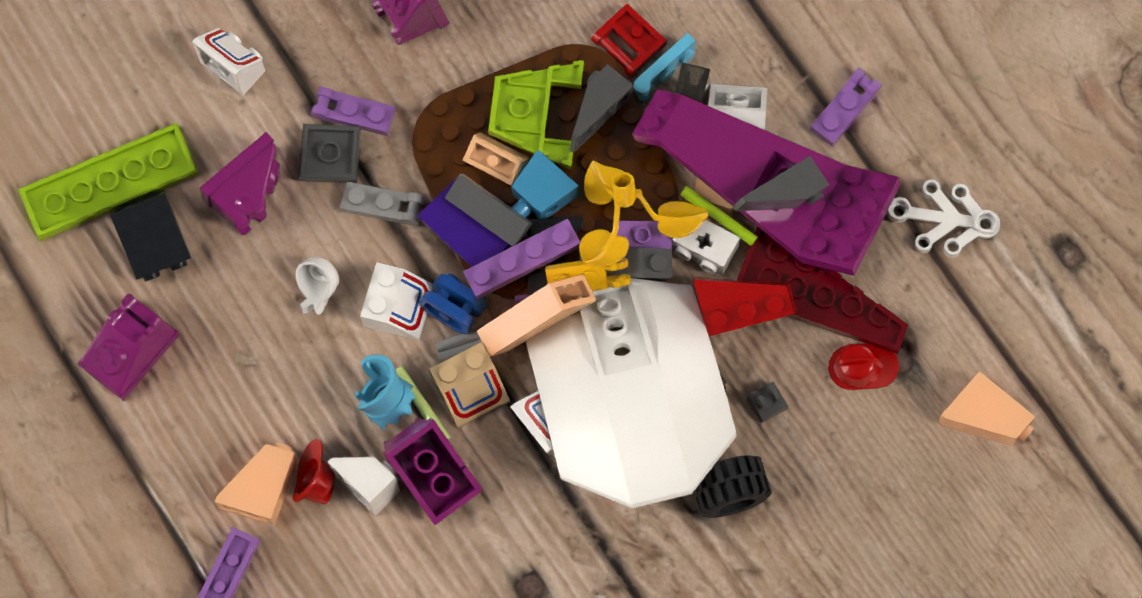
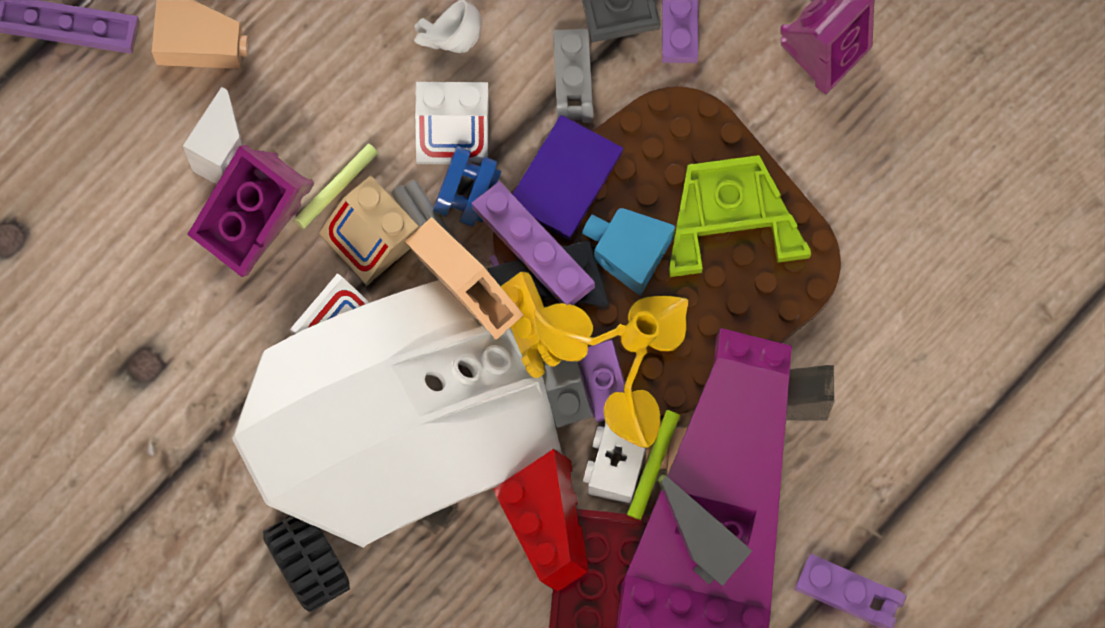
camera: 70 degrees right, 0 degrees up
red piece [292,438,335,504] -> none
medium azure hat [355,354,415,430] -> none
dark grey tile [445,174,532,246] -> none
light nougat slope [463,133,529,186] -> none
dark grey slope [569,64,634,153] -> none
red plate [591,3,667,78] -> none
medium azure plate [634,33,696,103] -> none
white slope [708,84,767,130] -> none
dark grey tile [747,382,788,423] -> none

